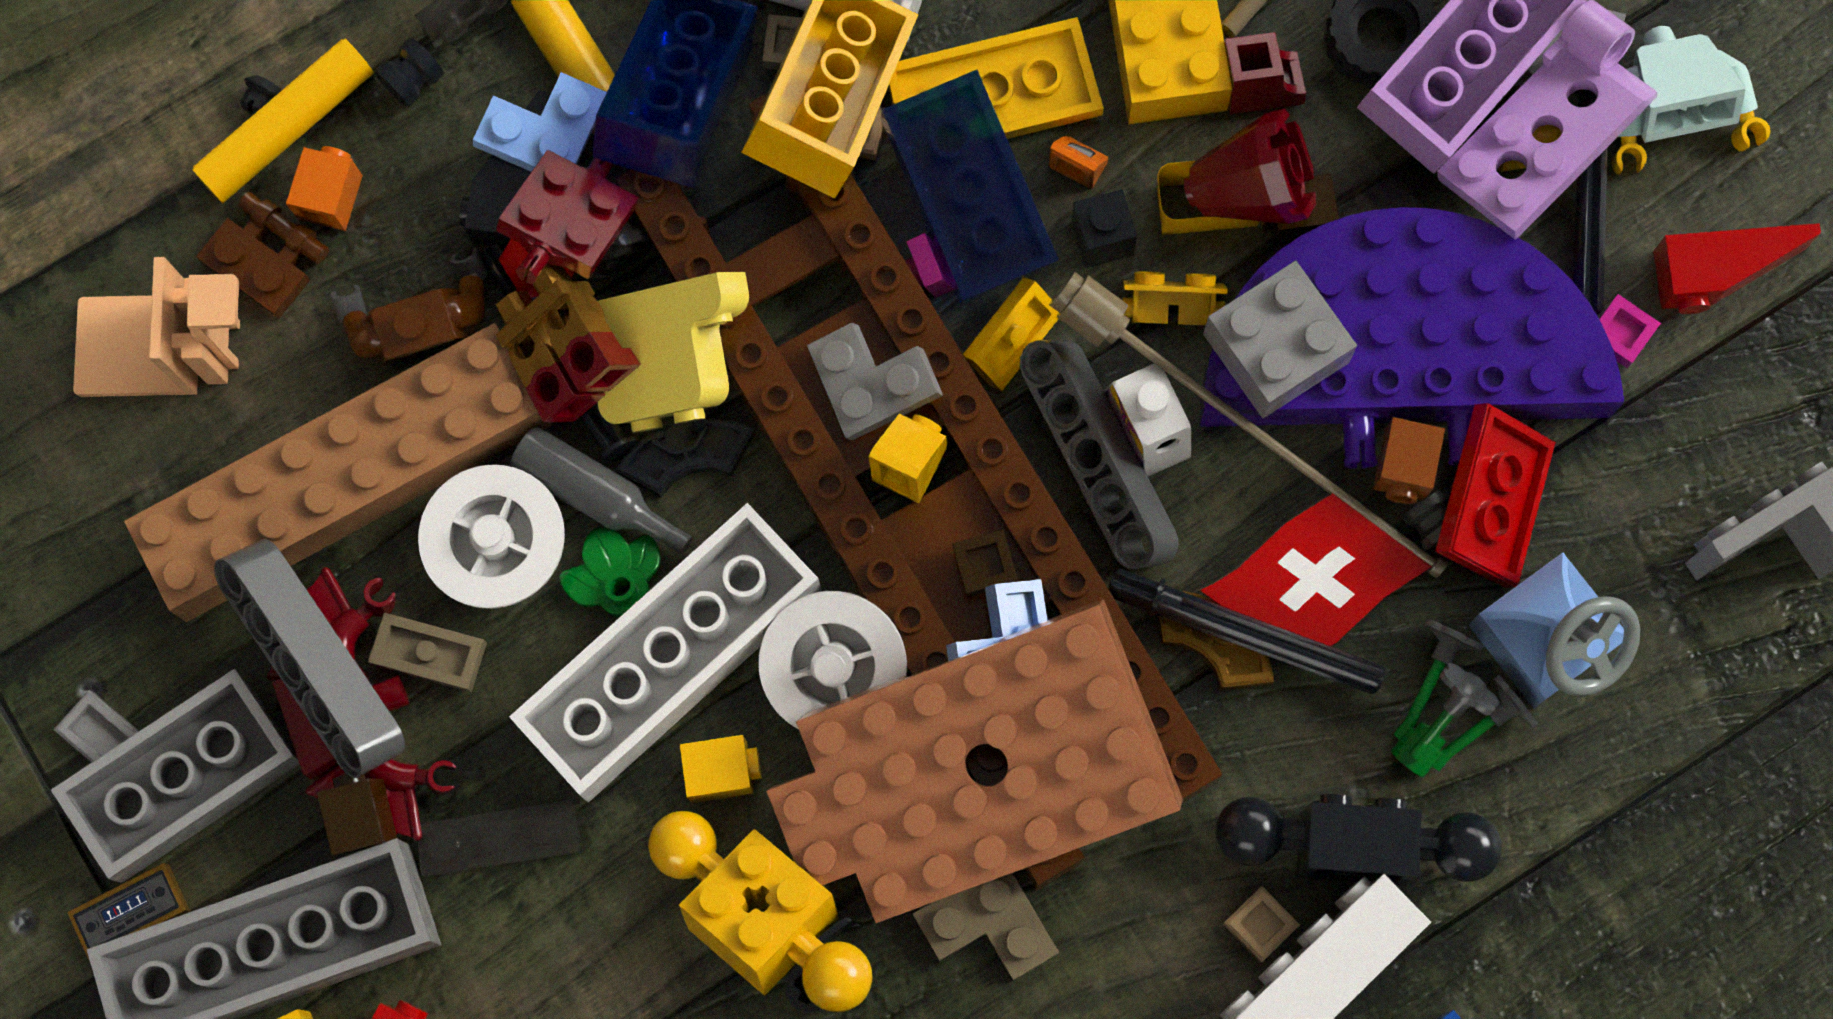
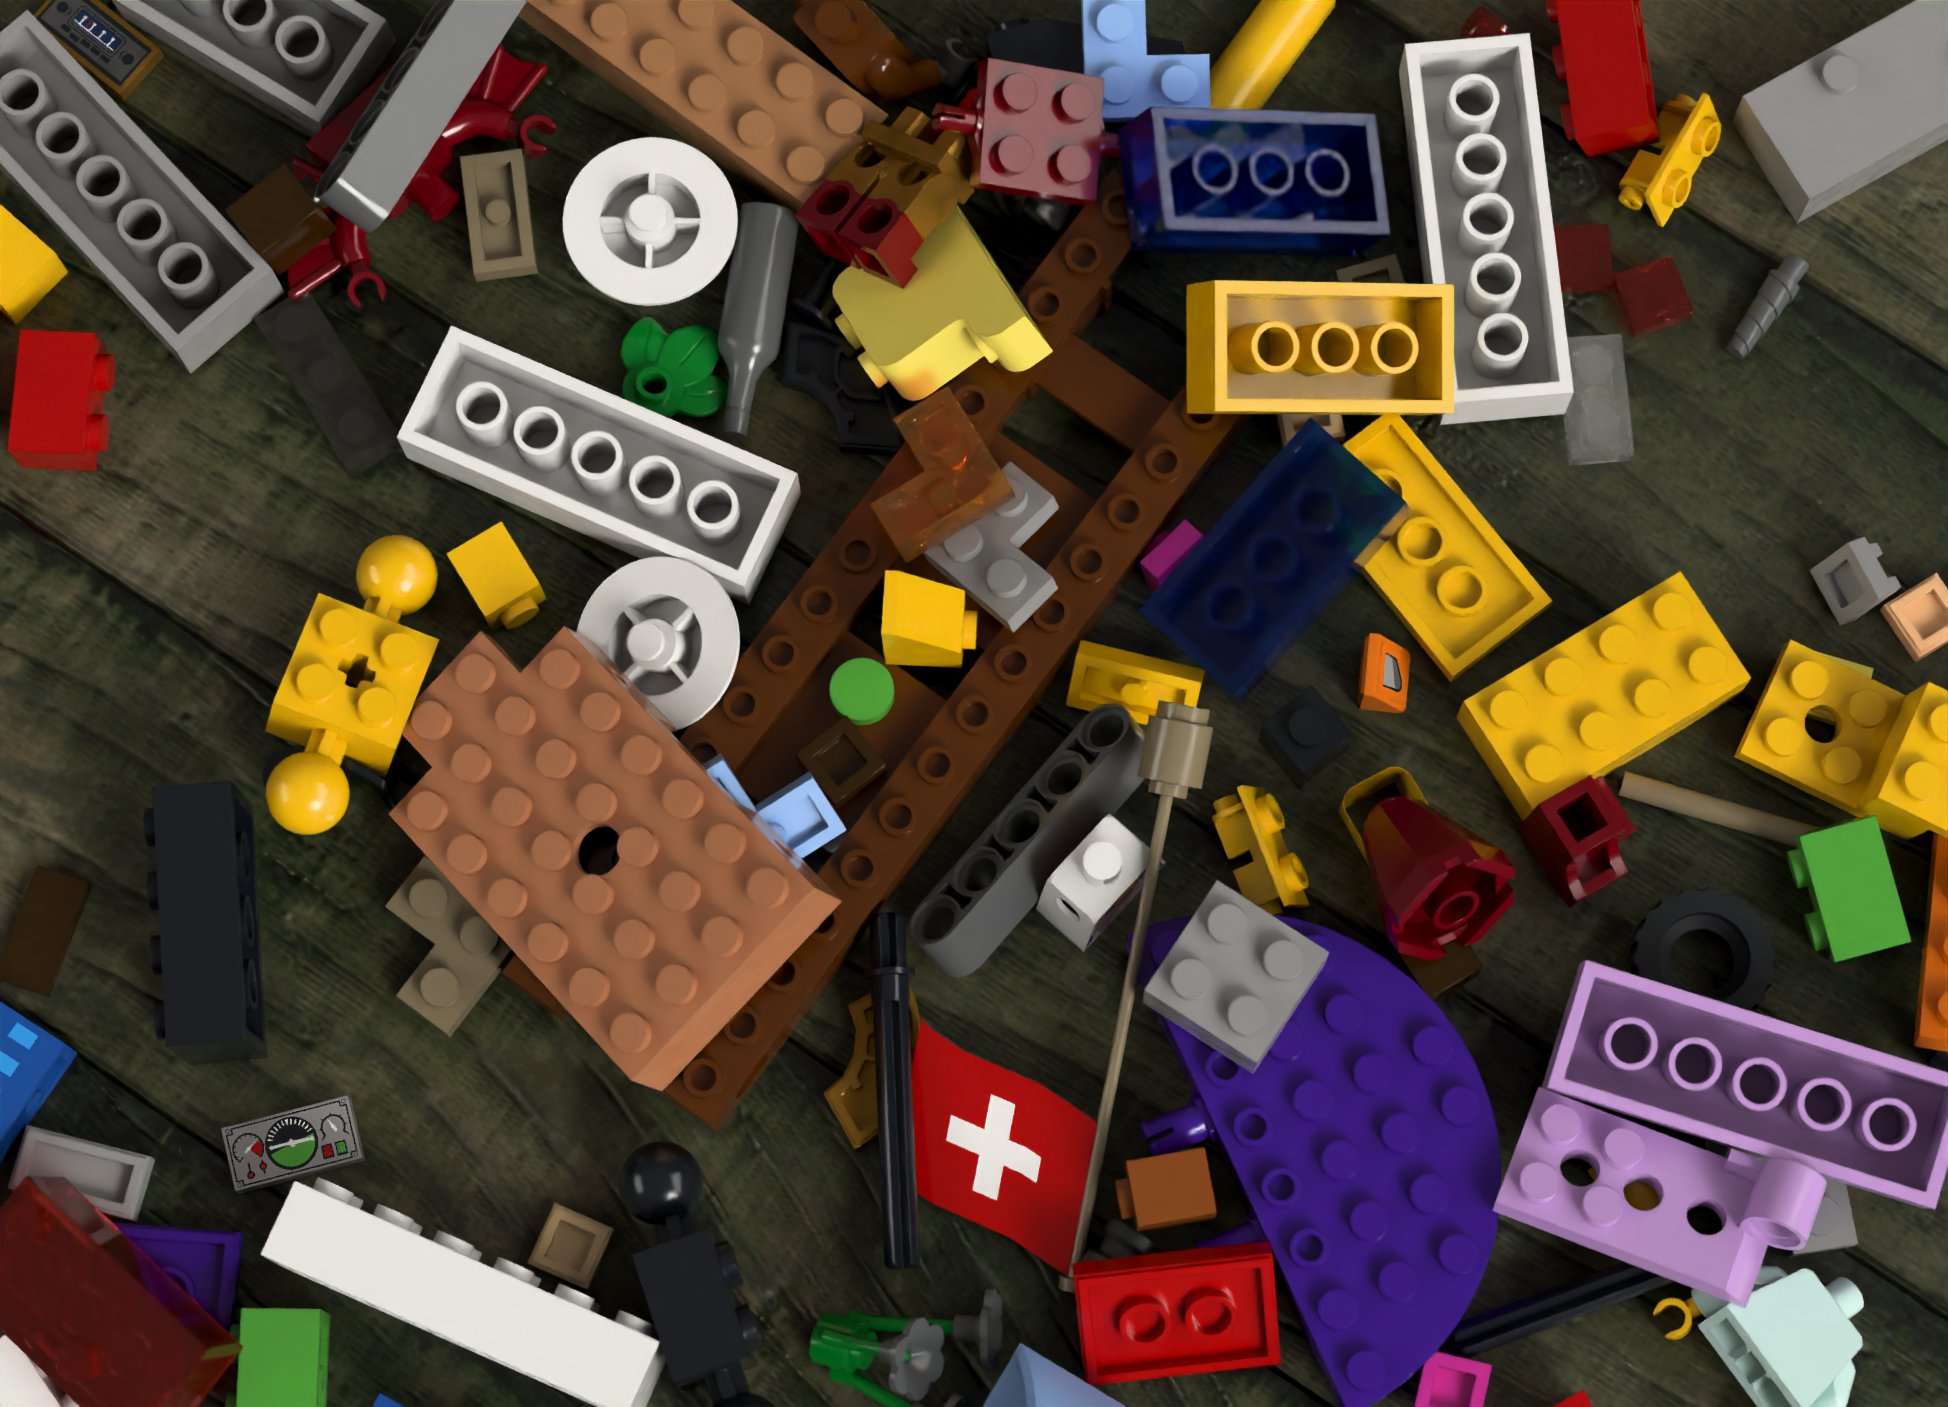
camera: 65 degrees right, 0 degrees up
none -> bright green tile [830,658,895,725]
none -> clear orange plate [870,386,1016,563]

